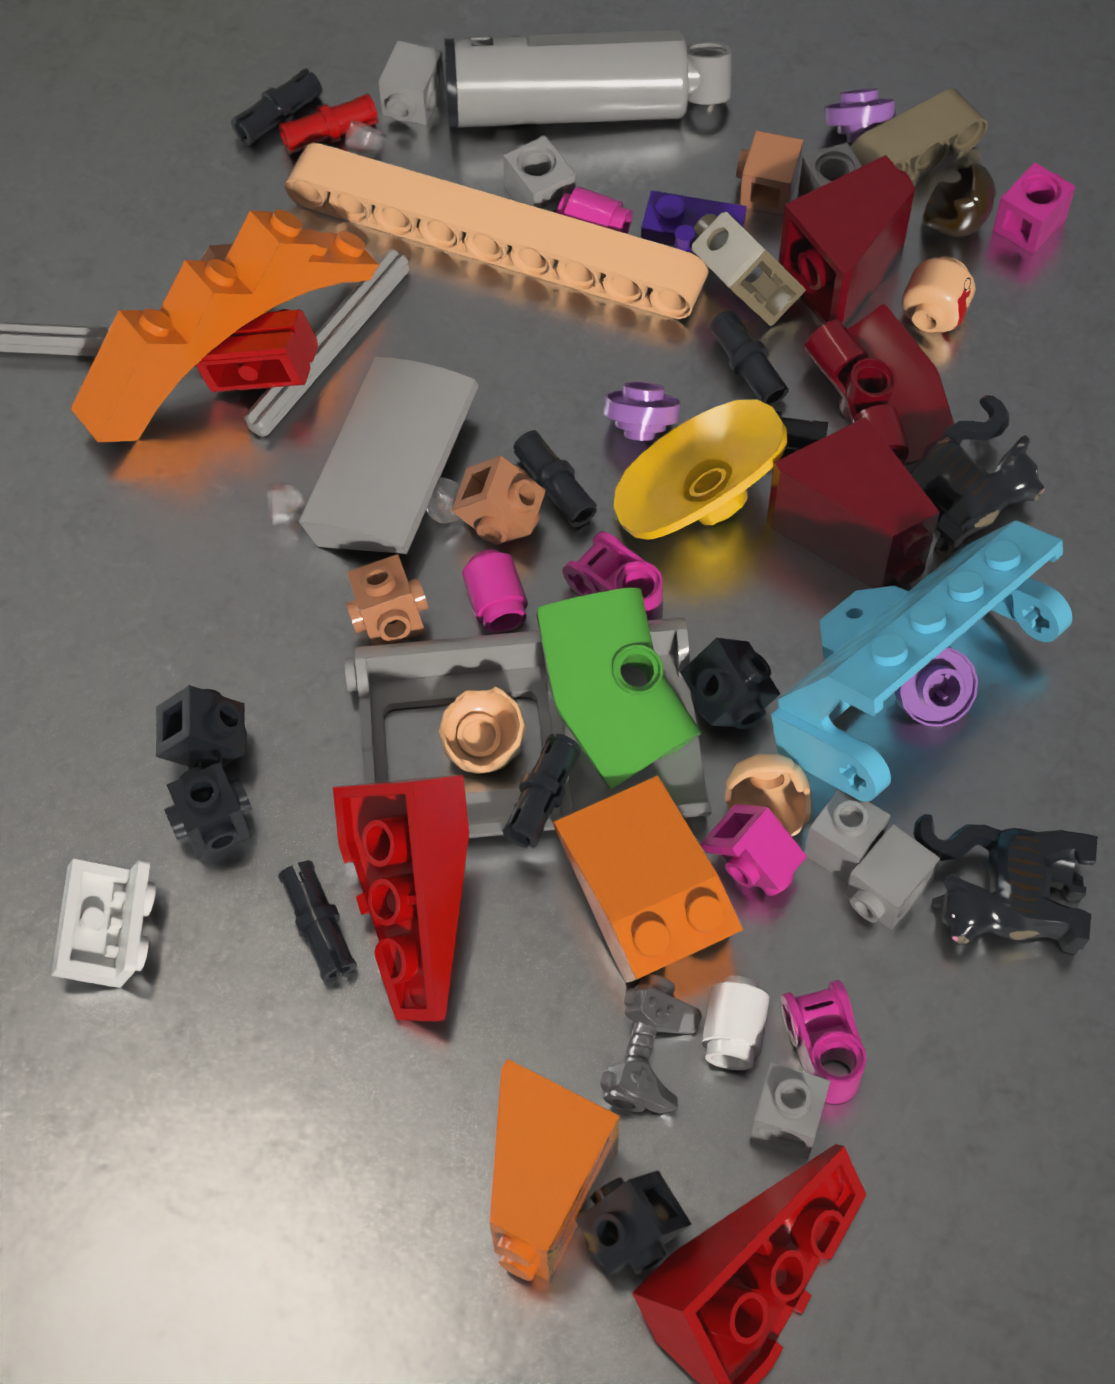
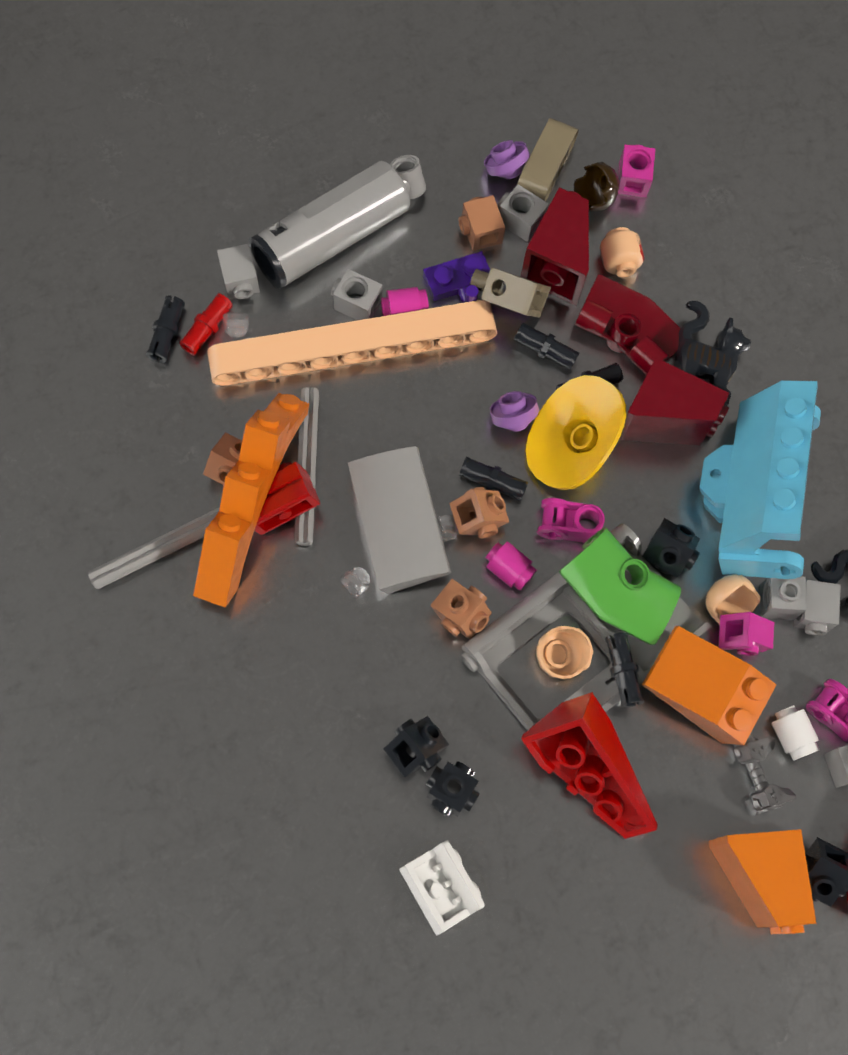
camera: 40 degrees left, 10 degrees up
black pin [278,860,357,981] -> none

